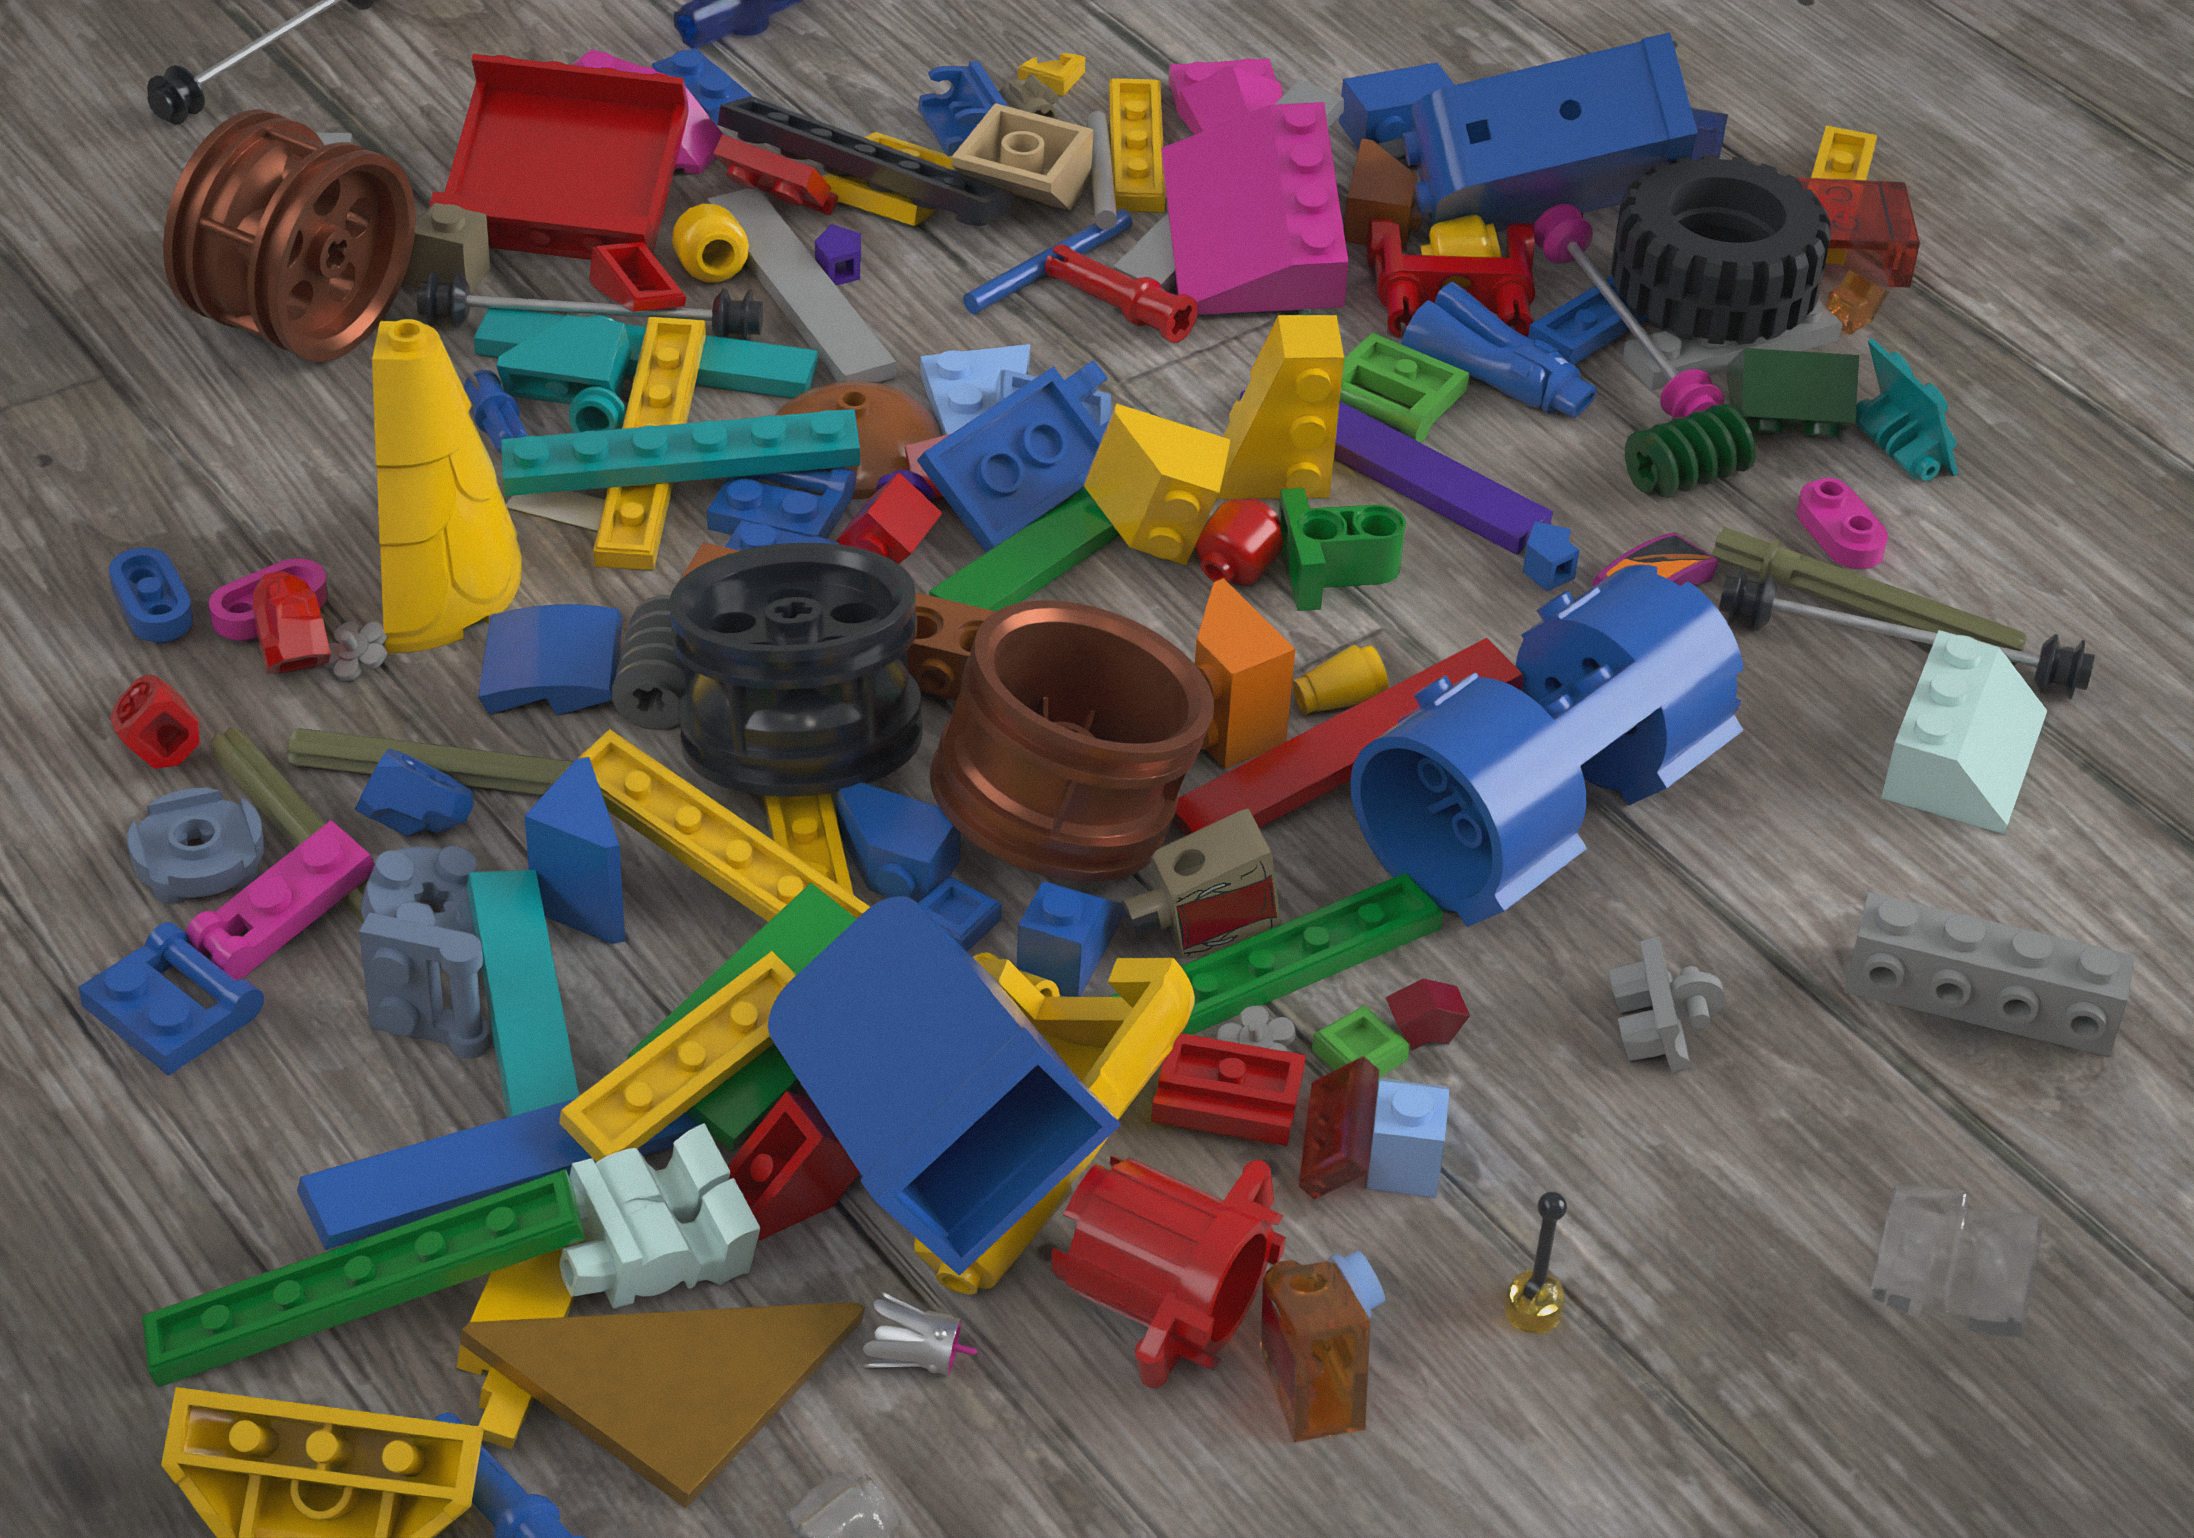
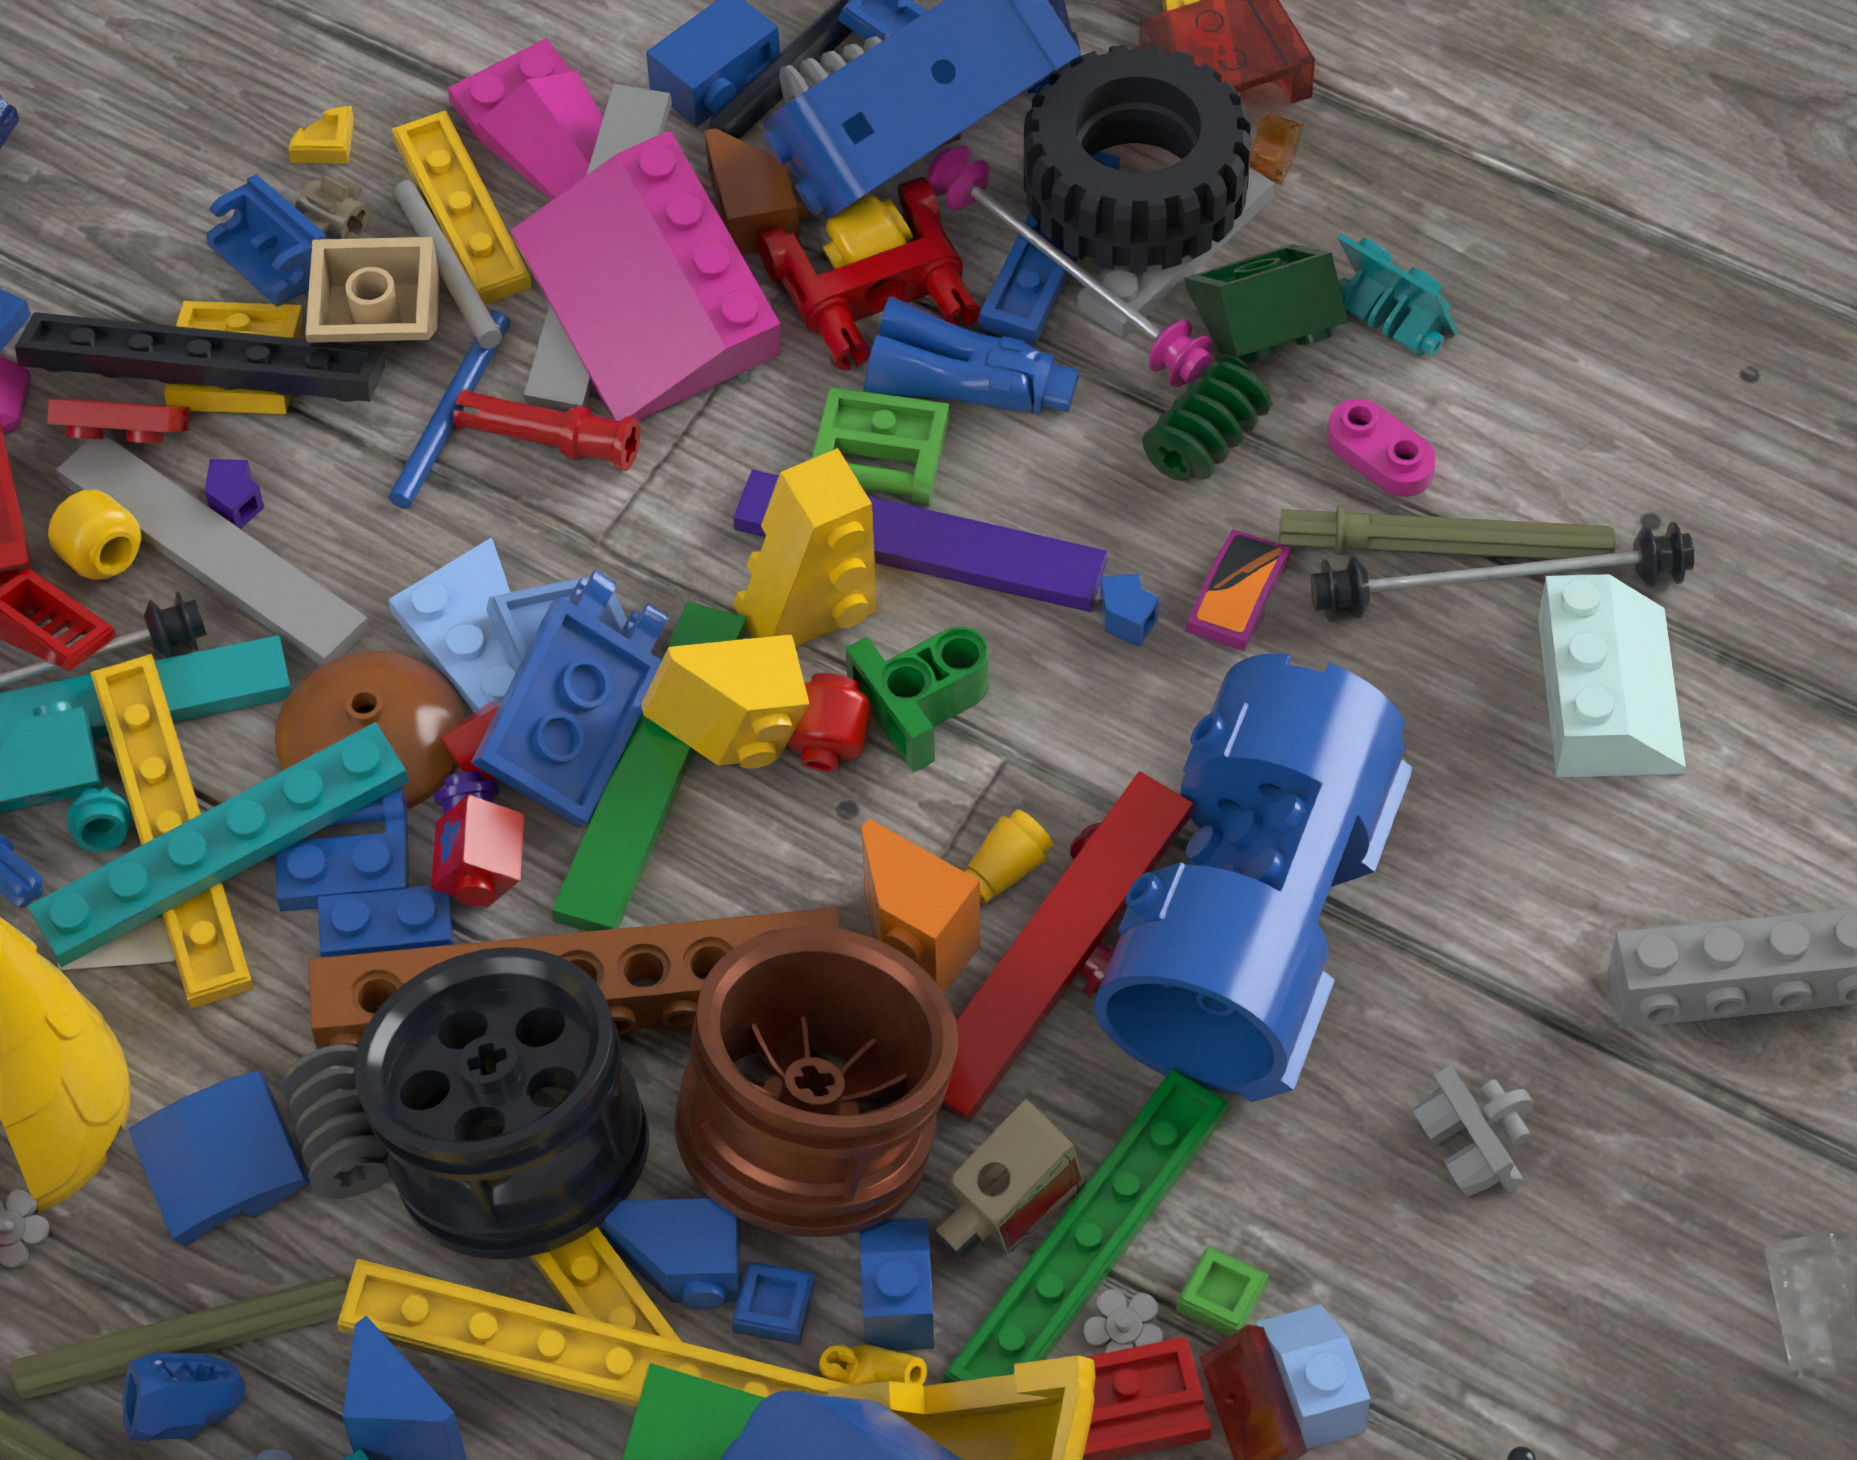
camera: 20 degrees left, 15 degrees up
dark red piece [1385,978,1470,1050] -> none

